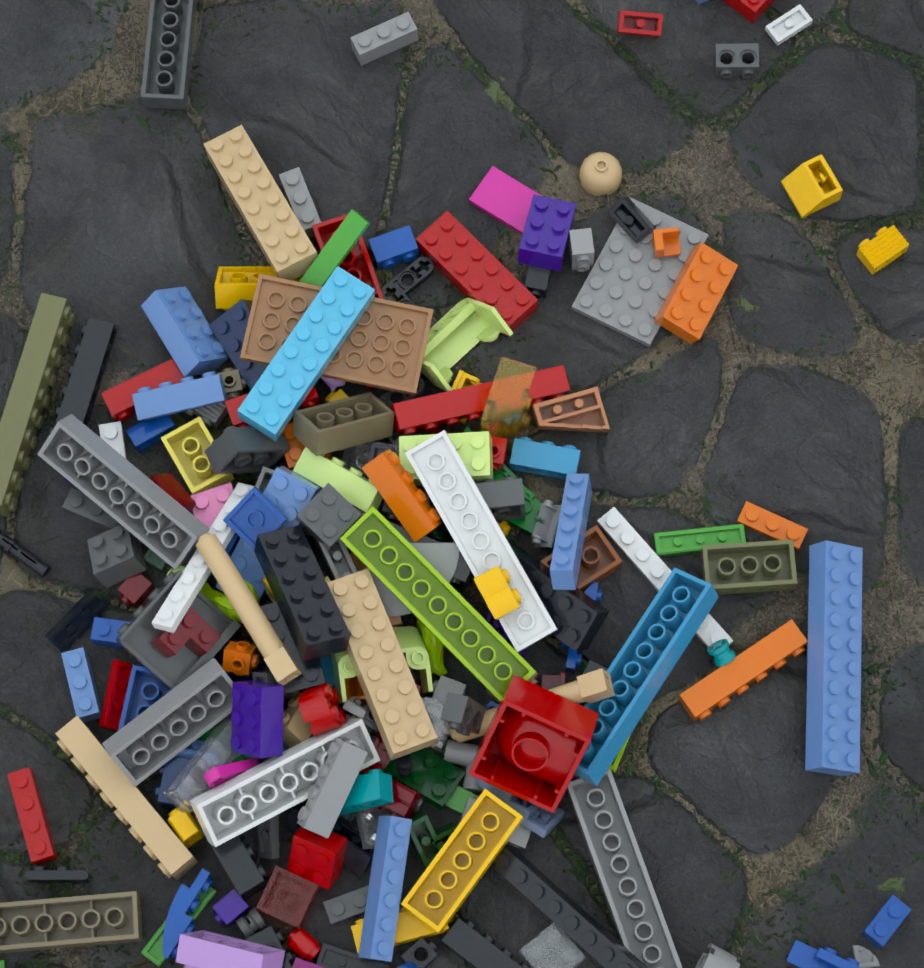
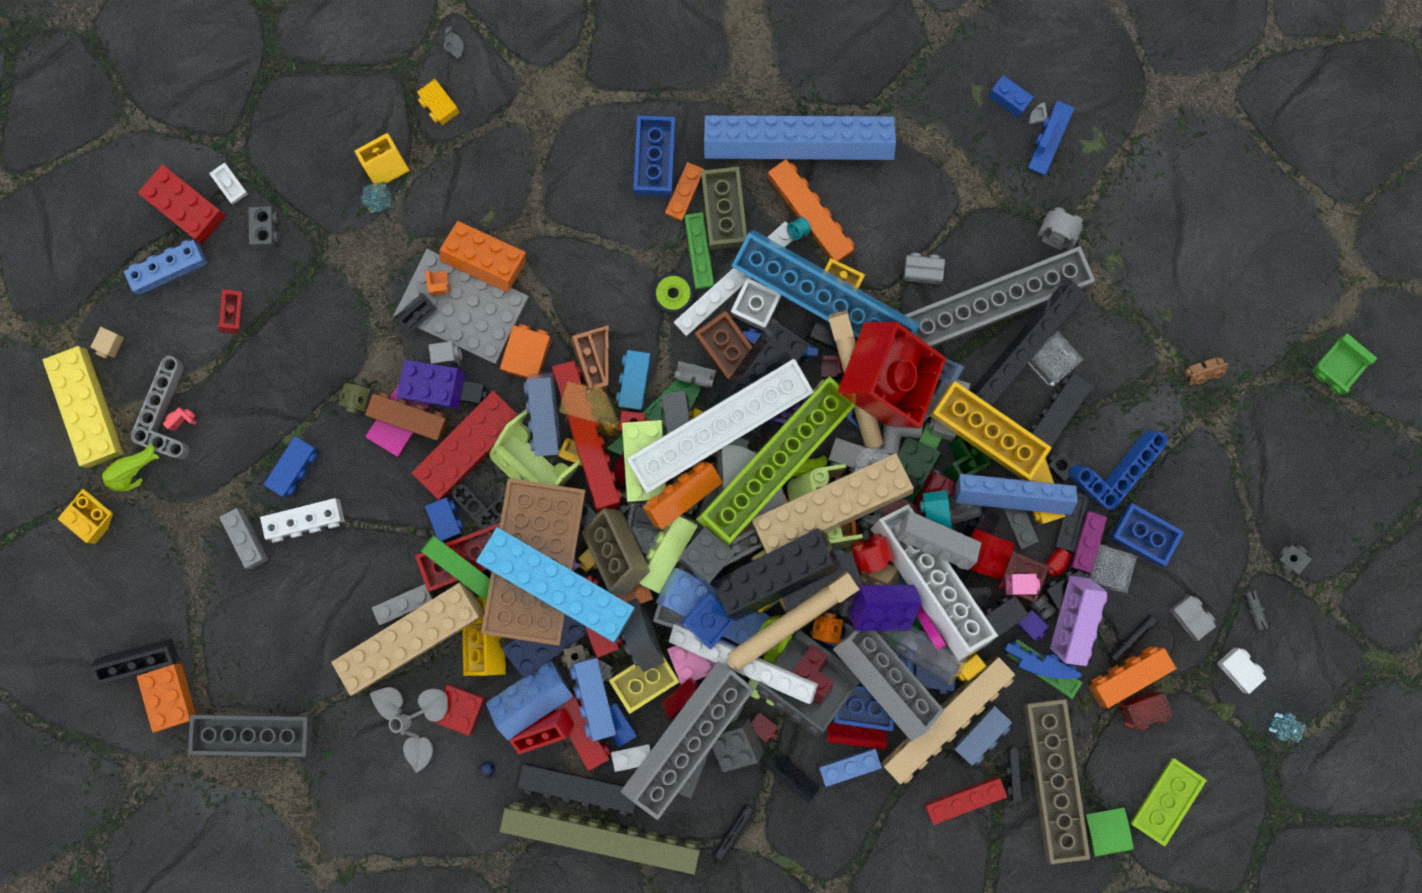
camera: 90 degrees left, 10 degrees up
blue brick [90,617,130,649] -> none
light grey tile [343,696,367,719] -> none
dark grey brick [440,692,486,736] -> none
yellow brick [474,566,522,620] -> none
medium blue brick [550,473,592,590] -> none
tan cylinder [579,152,622,196] -> none
none -> white brick [260,498,345,543]
none -> blue brick [263,436,319,498]
none -> olive brick [339,383,371,414]
none -> clear light blue brick [361,181,392,213]
none -> dark orange brick [365,392,448,442]
none -> light grey plant [370,687,448,773]
none -> red brick [434,684,487,736]
none -> dark blue hinge [478,761,495,778]
none -> orange brick [500,324,552,379]
none -> red brick [509,709,573,754]
none -> sand blue brick [524,373,561,457]
none -> blue brick [633,115,676,197]
none -> lime wheel [653,273,694,314]
none -> white brick [731,278,782,331]
none -> yellow brick [825,258,865,289]
none -> light grey brick [903,253,945,285]
none -> sand blue brick [953,705,1012,766]
none -> bright pink brick [1006,574,1040,595]

